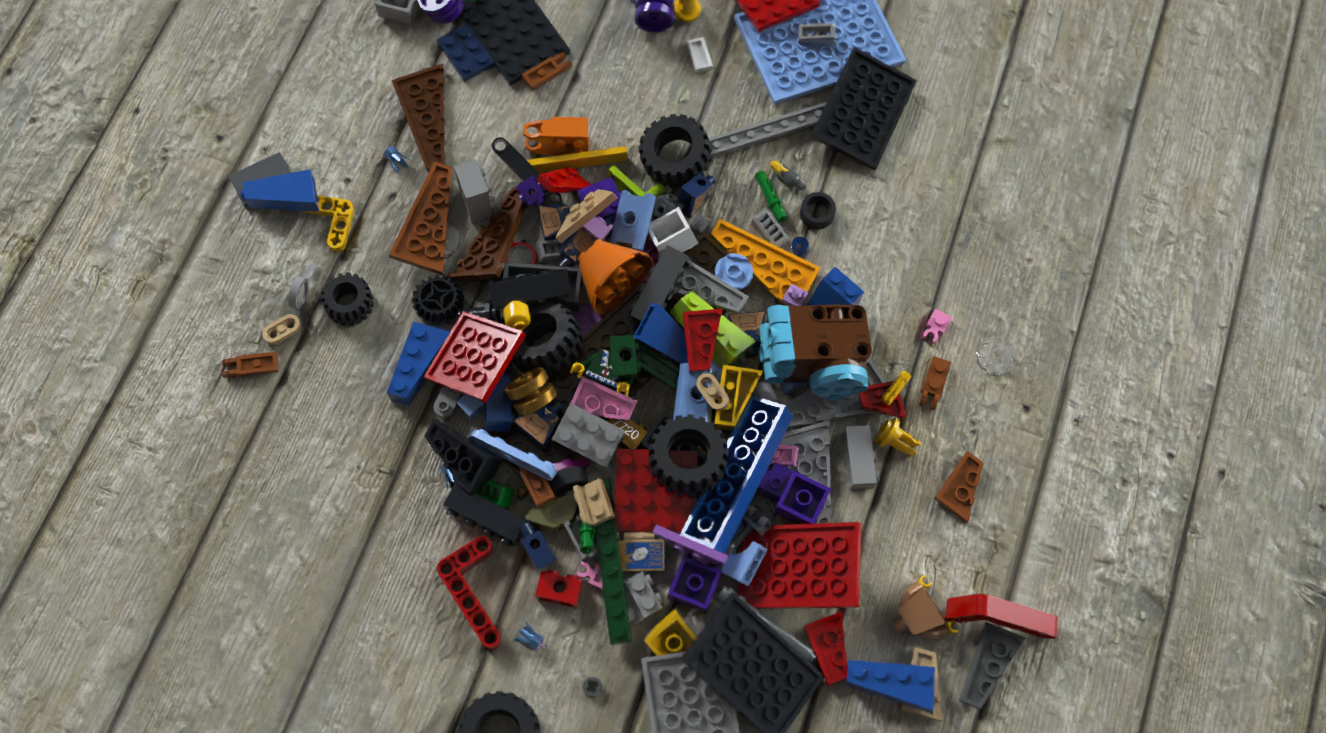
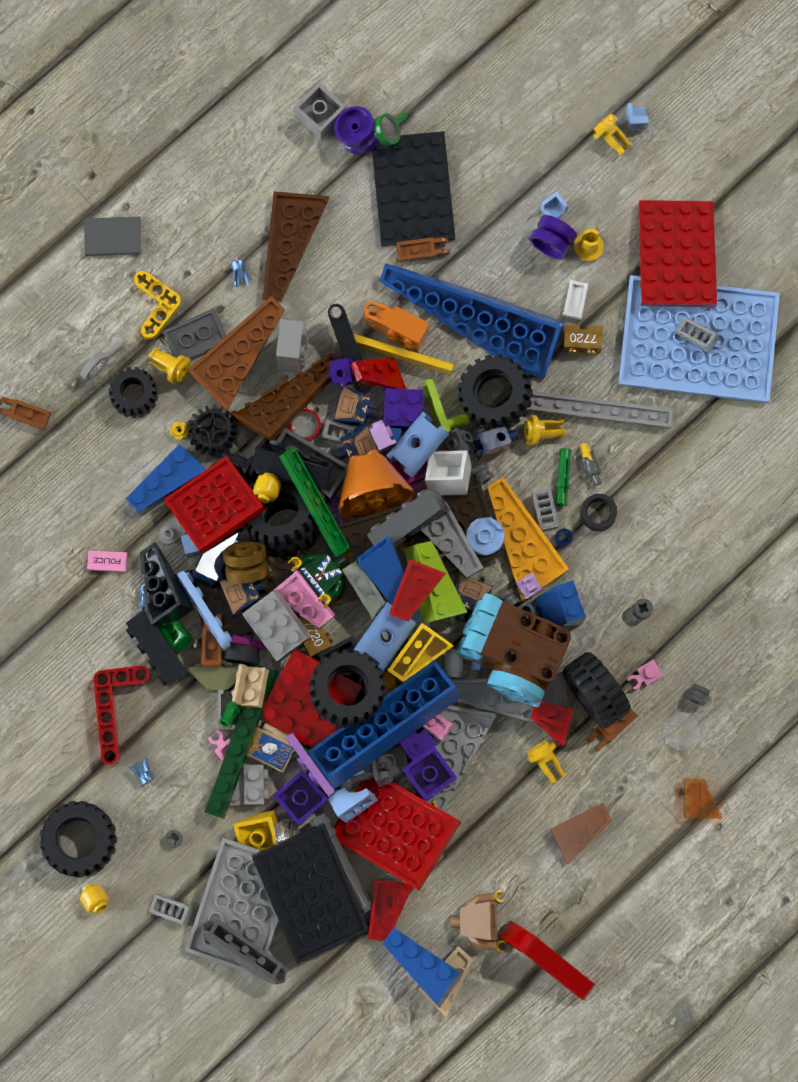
camera: 30 degrees right, 10 degrees up
blue slope [240,169,320,212] -> none
tan plate [262,314,301,345] -> none
dark blue plate [436,23,495,82] -> none
dark blue torso [518,522,556,570] -> none
red brick [535,570,583,609] -> none
tan wing [556,189,618,243] -> none
dark green brick [610,335,641,381] -> none
tan plate [696,373,729,411] -> none
black plate [810,47,917,171] -> none
light grey brick [843,425,879,490] -> none
yellow axle [881,371,911,405] -> none
dark grey wing [959,622,1026,709] -> none
none -> bright pink tile [87,550,128,573]
none -> yellow piece [148,348,191,384]
none -> dark grey tile [162,308,226,360]
none -> yellow plate [170,422,189,440]
none -> green tile [279,447,349,557]
none -> blue wedge [380,263,565,379]
none -> yellow piece [524,415,566,445]
none -> black tyre [562,652,631,728]
none -> pearl gold brick [563,325,603,356]
none -> dark grey wheel [632,599,653,620]
none -> clear orange wing [683,778,722,819]
none -> dark grey wheel [687,684,710,706]

